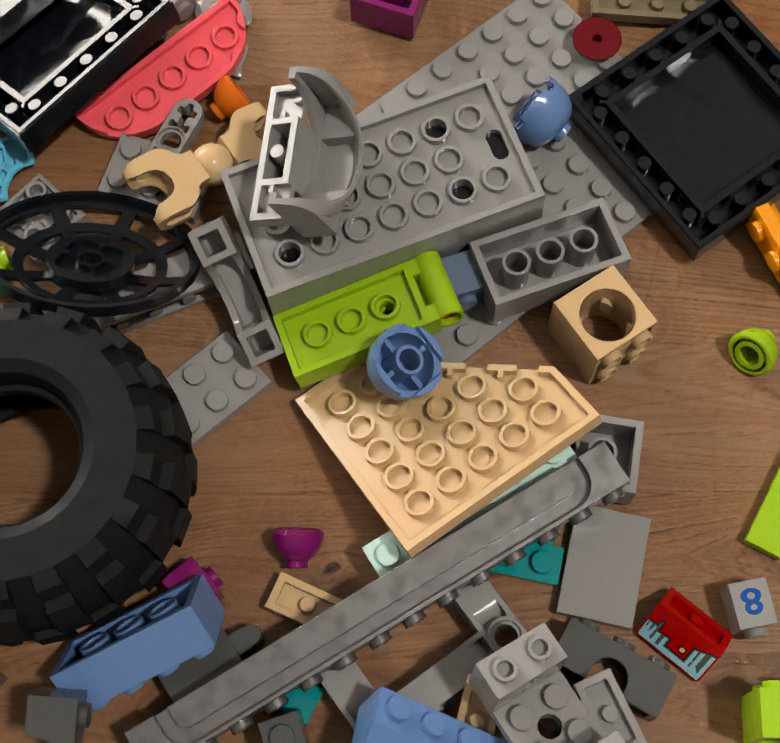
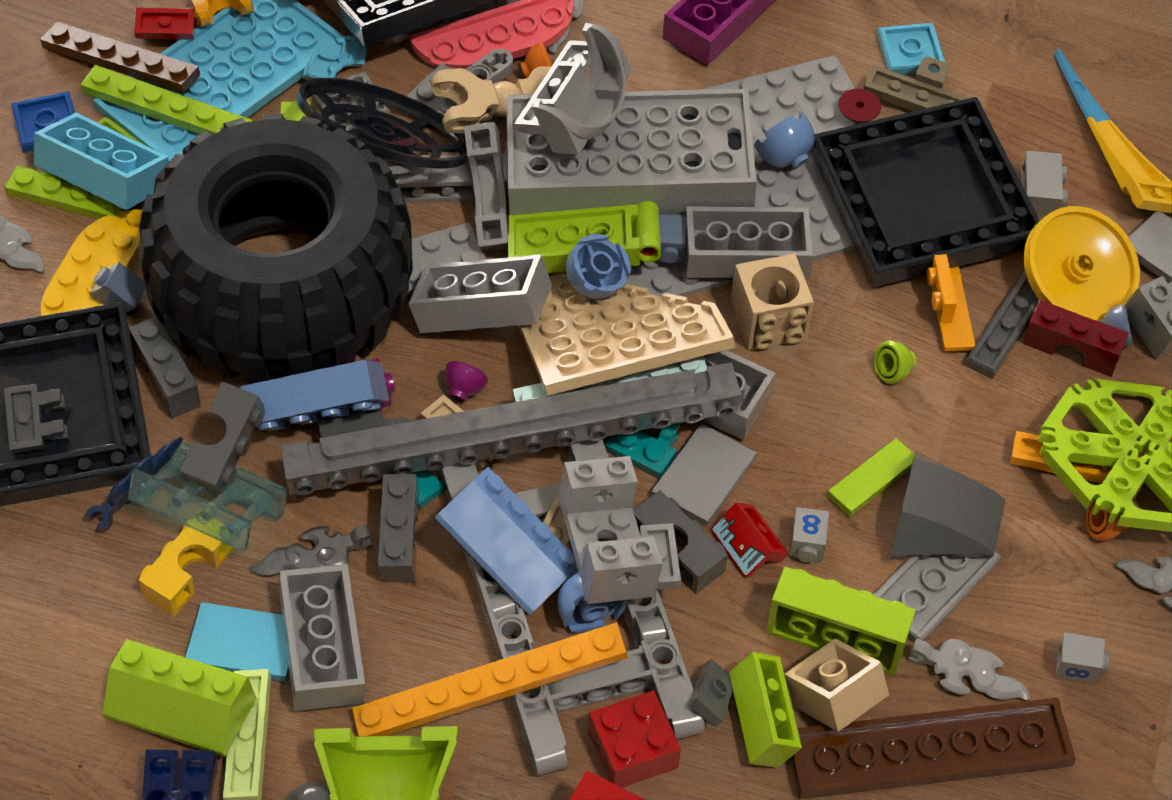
camera: 15 degrees right, 15 degrees down
none -> light grey brick [409,255,552,333]

